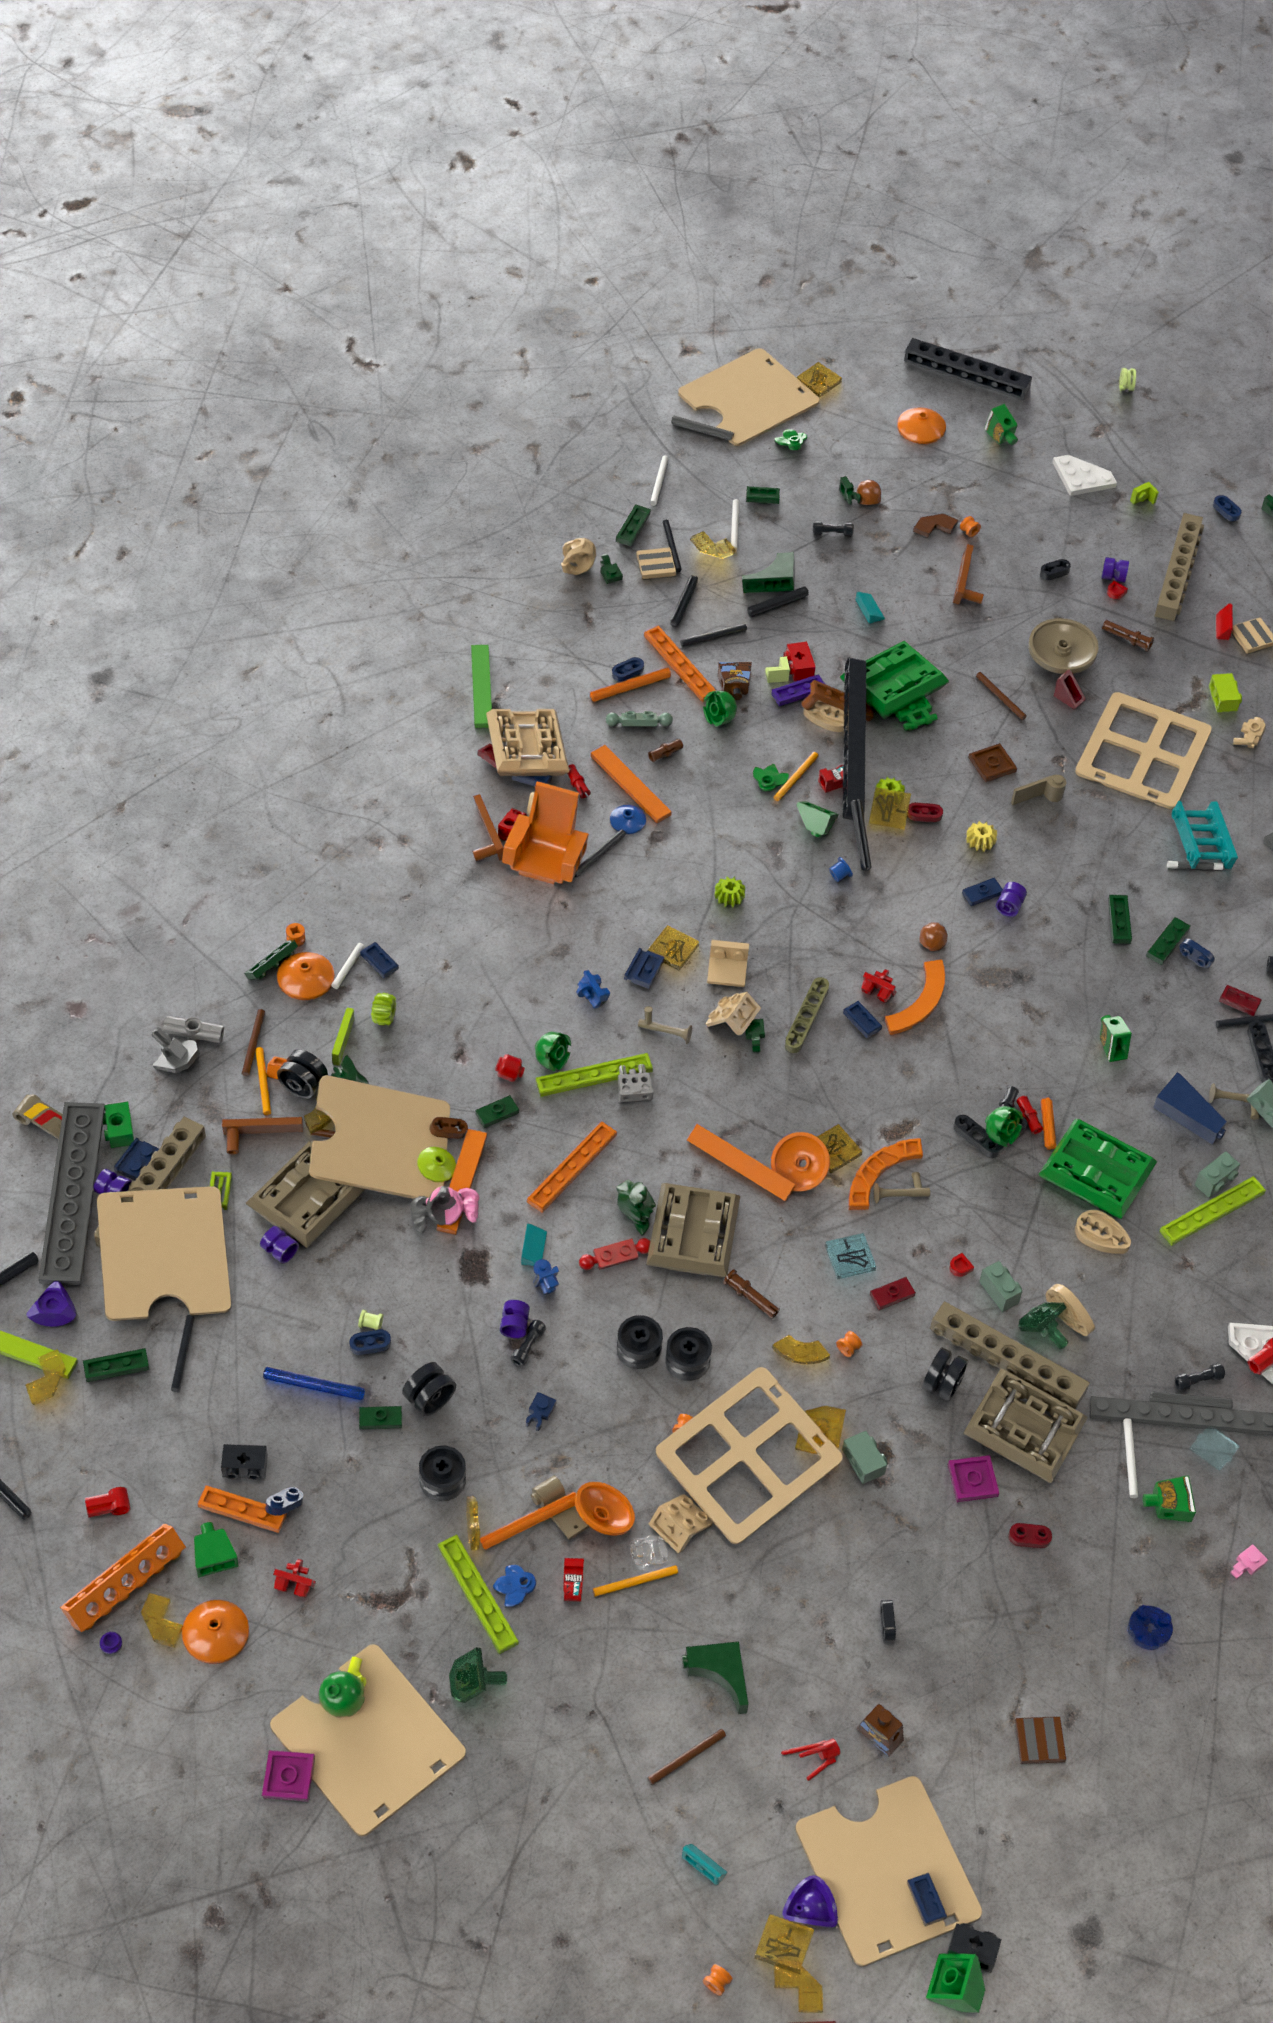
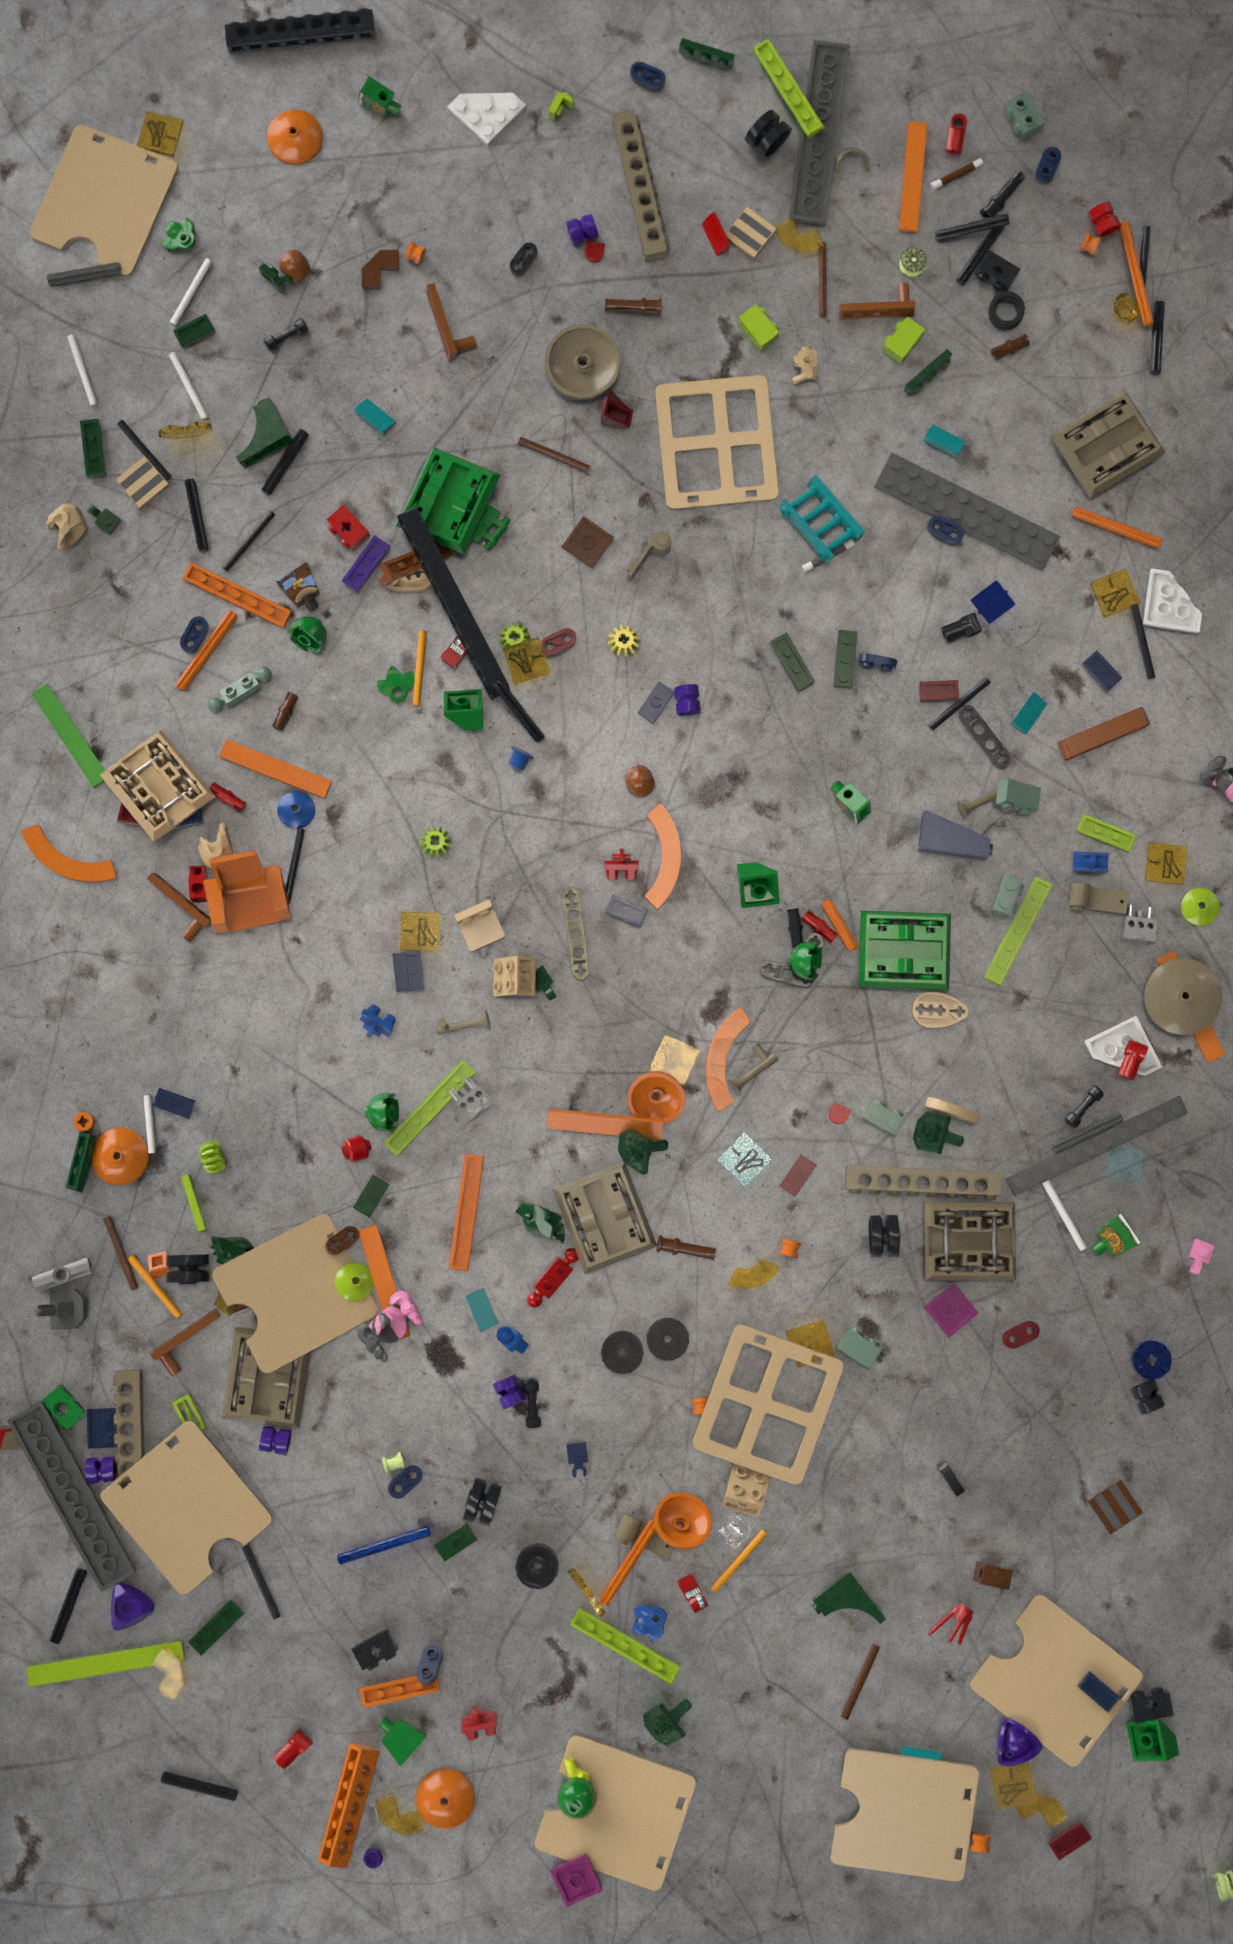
camera: 25 degrees left, 30 degrees up
yellowish green panel [765,657,790,683] -> none
none -> orange tile [21,824,118,882]
none -> white bar [170,258,212,326]
none -> clear green piece [618,1128,668,1175]
none -> green slope [737,862,780,908]
none -> tan door [830,1749,979,1882]
none -> black wheel [1131,1379,1165,1415]

